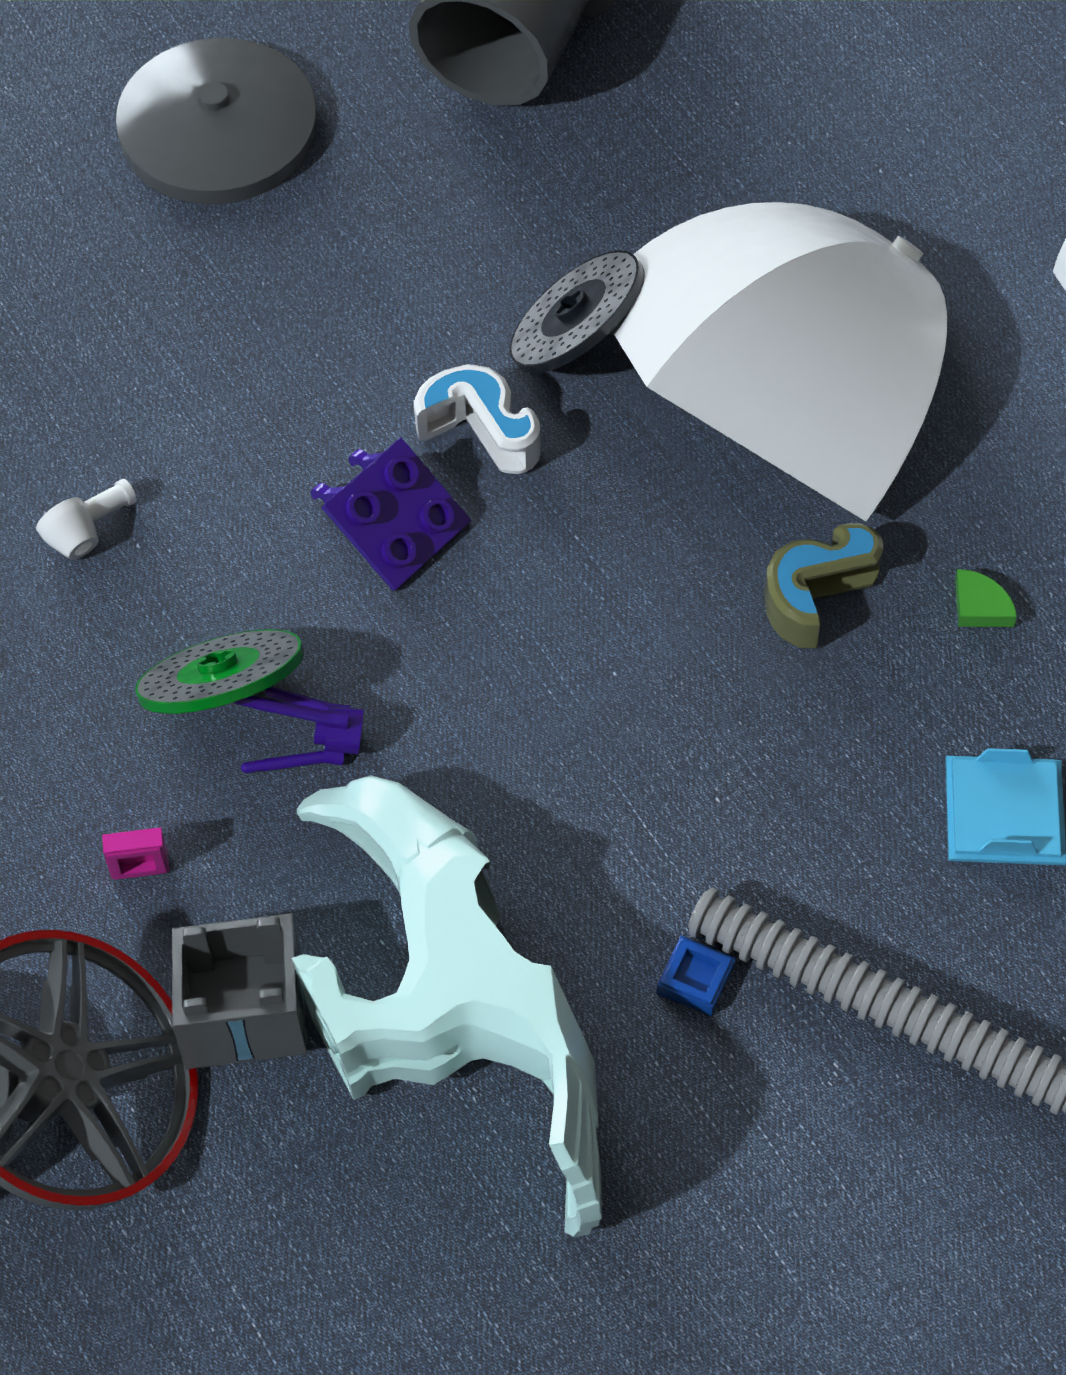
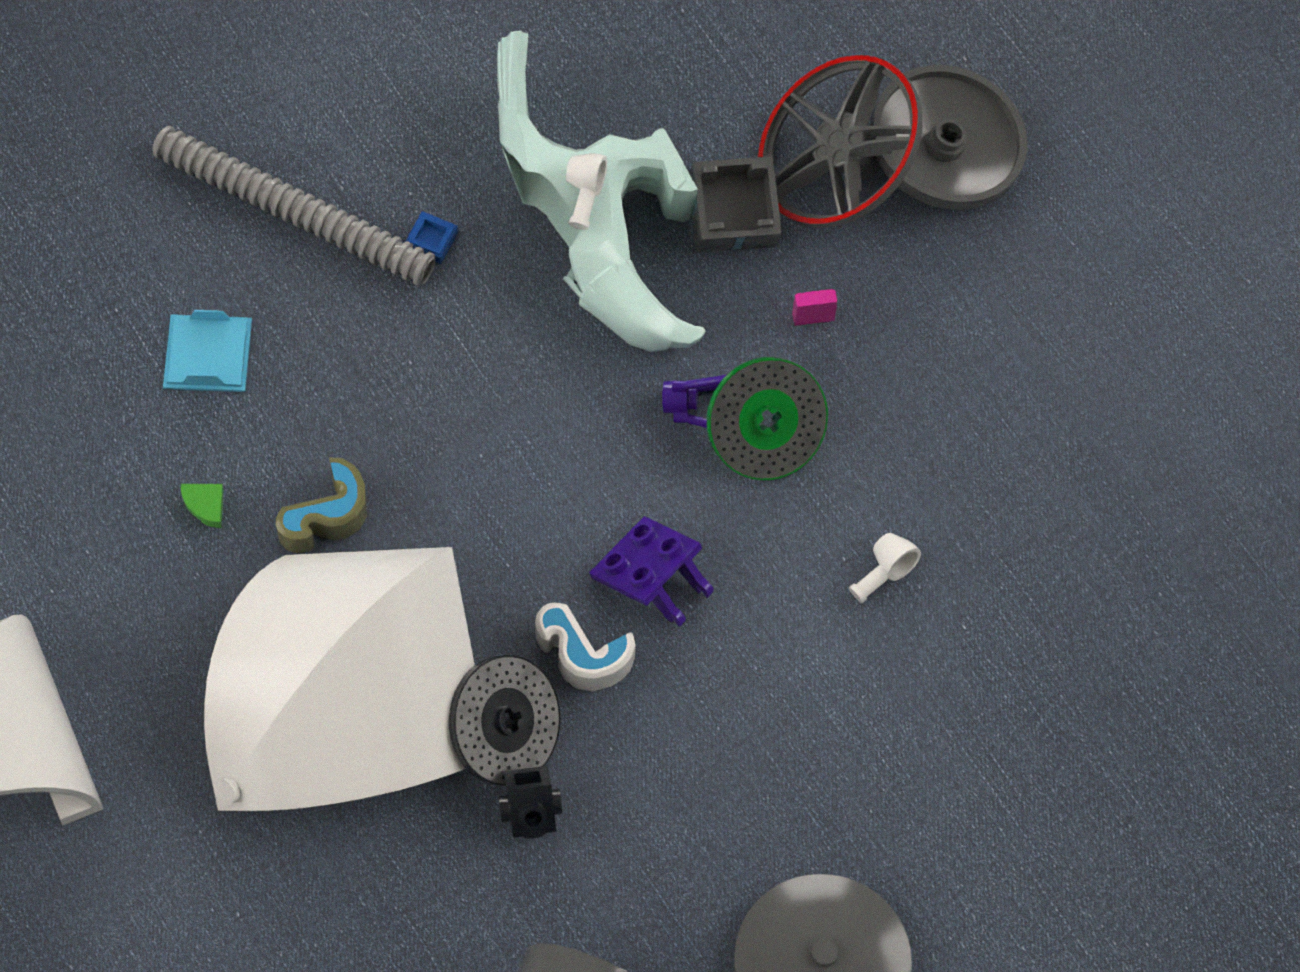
camera: 175 degrees right, 5 degrees up
none -> black brick [498,766,563,839]
none -> white bar [566,153,607,230]

